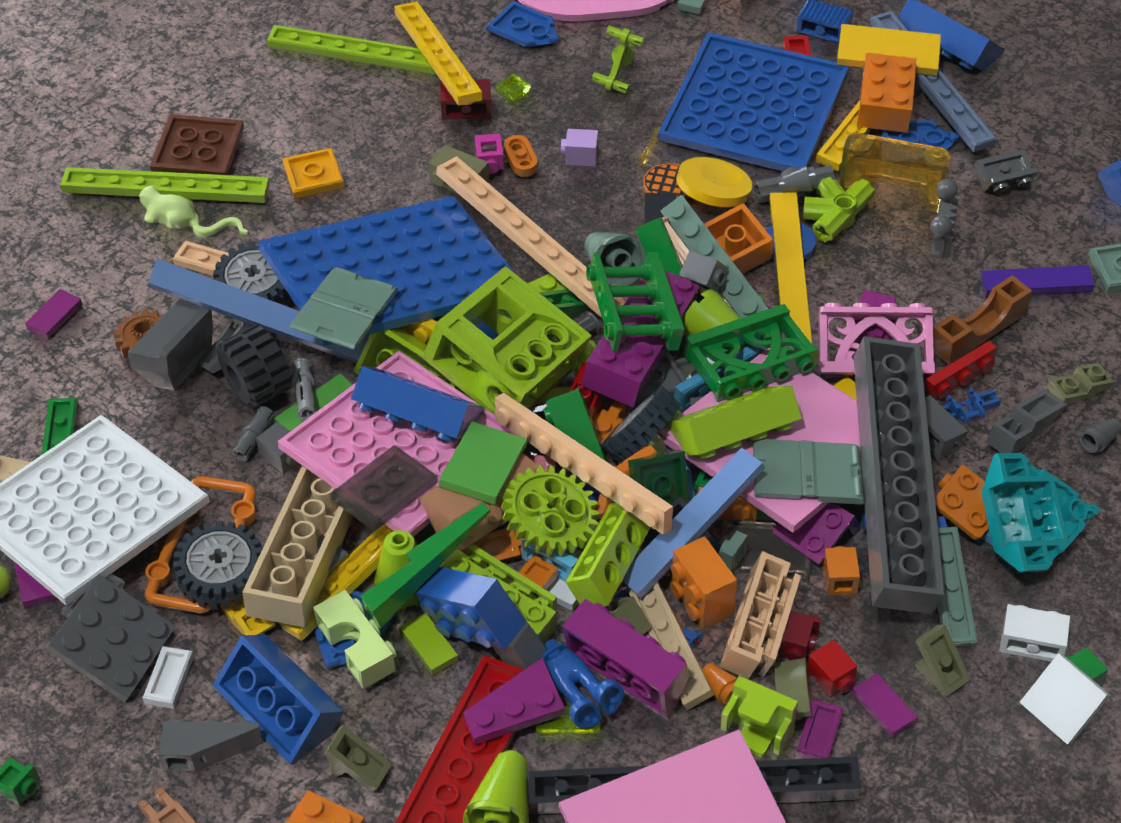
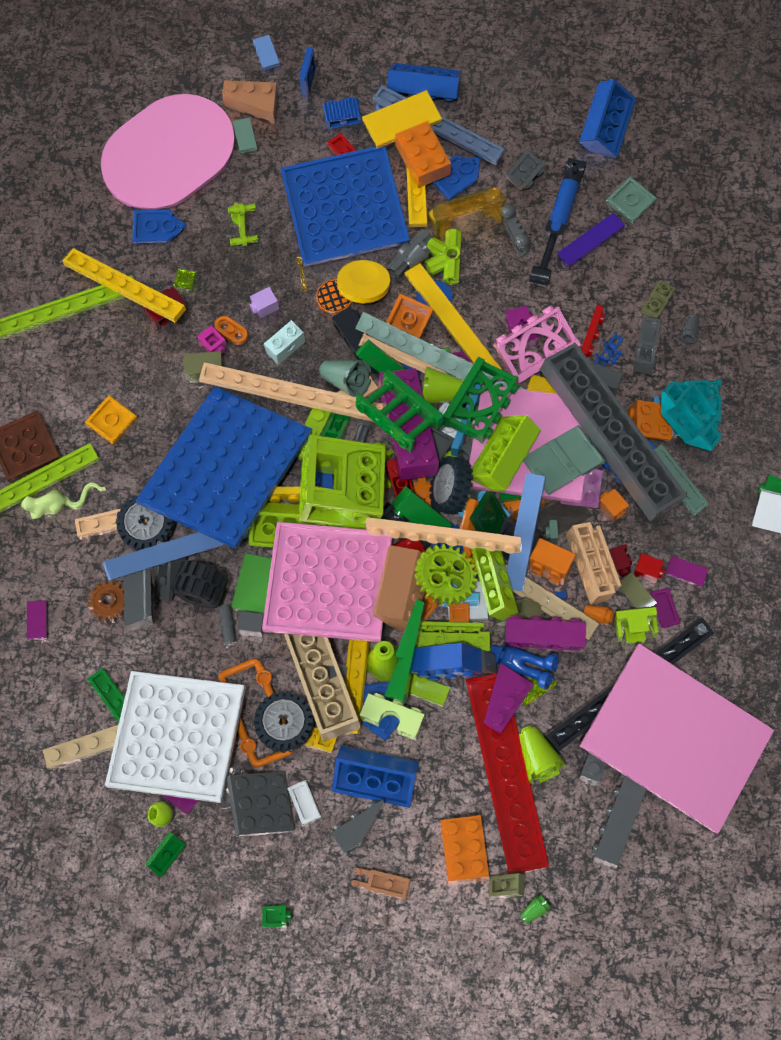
camera: 30 degrees left, 20 degrees up
sand green piece [290,267,398,350] -> none
light grey pin [292,358,316,421] -> none
olive slope [325,725,392,792] -> none
clear smoke tile [331,445,438,532] -> none
blue slope [351,366,484,442] -> none
bright green tile [439,421,527,505] -> none
brick [679,250,728,292] -> none
olive slope [915,624,971,696] -> none
dark orange arch [933,275,1032,365] -> none
white brick [999,604,1070,662] -> none
none -> light aqua brick [264,320,305,365]
none -> piece [529,158,587,288]

